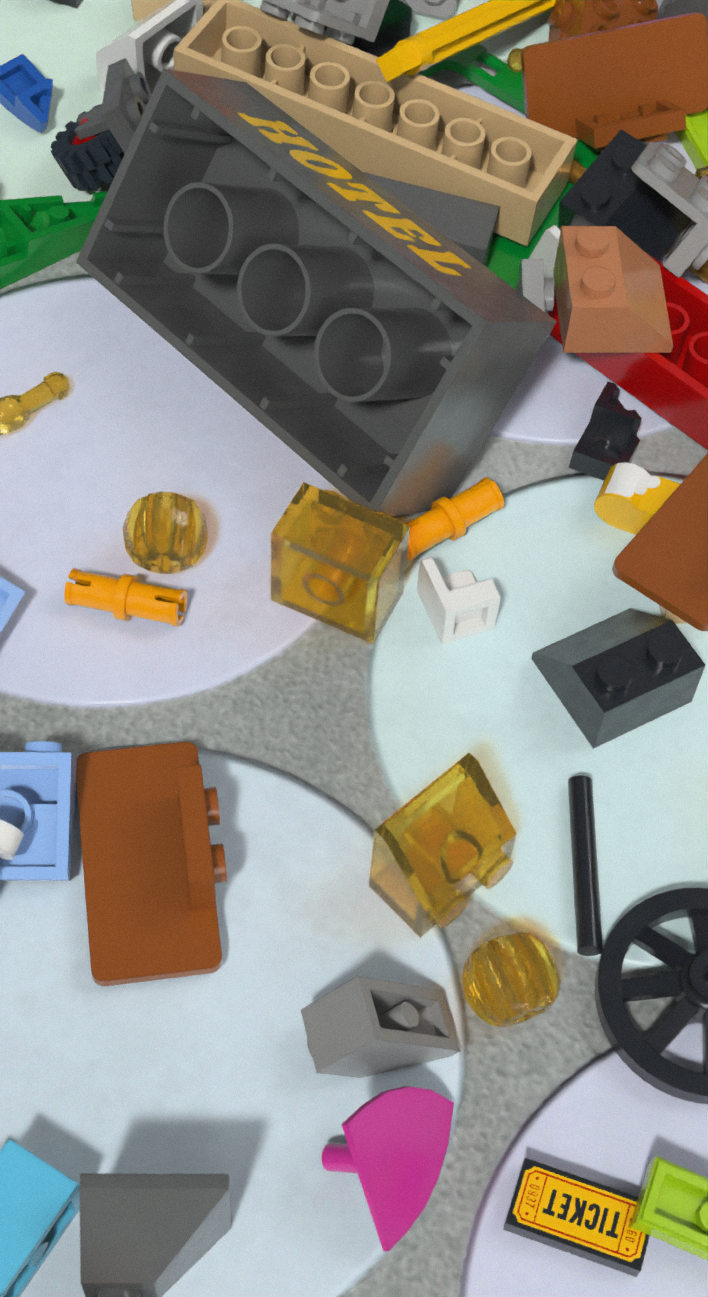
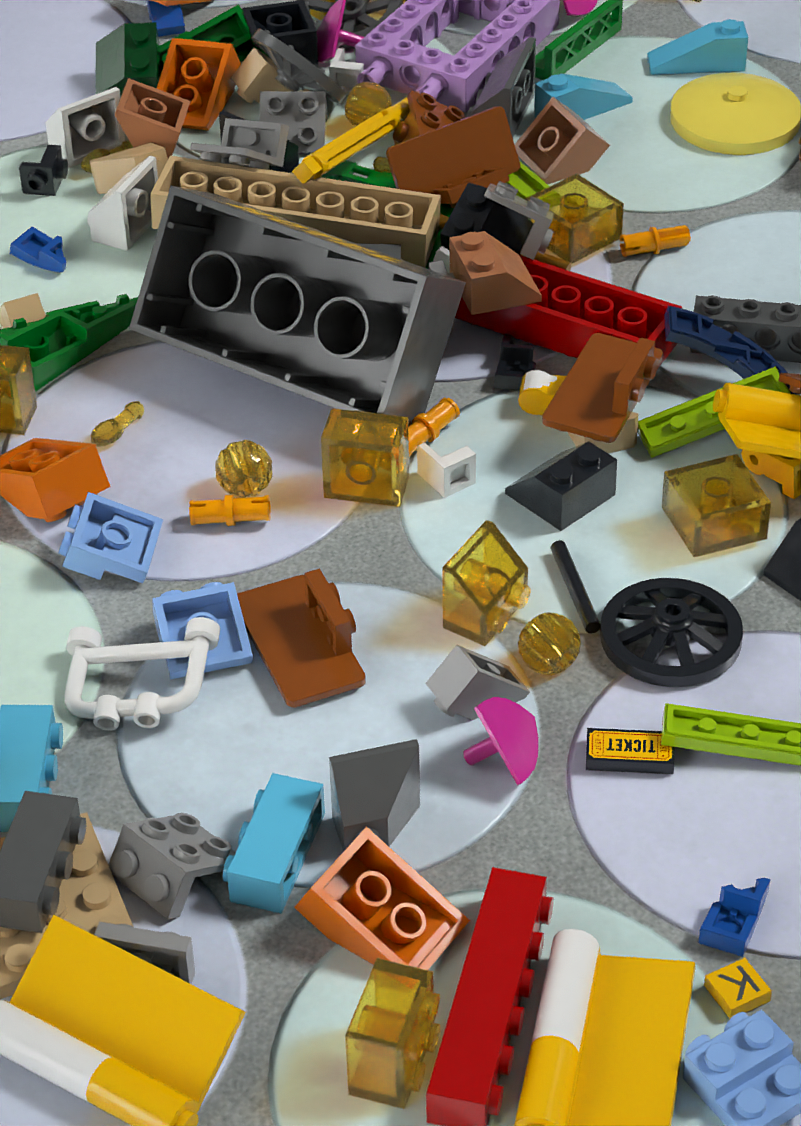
camera: 10 degrees left, 15 degrees down
plate [50,58,152,190] -> none

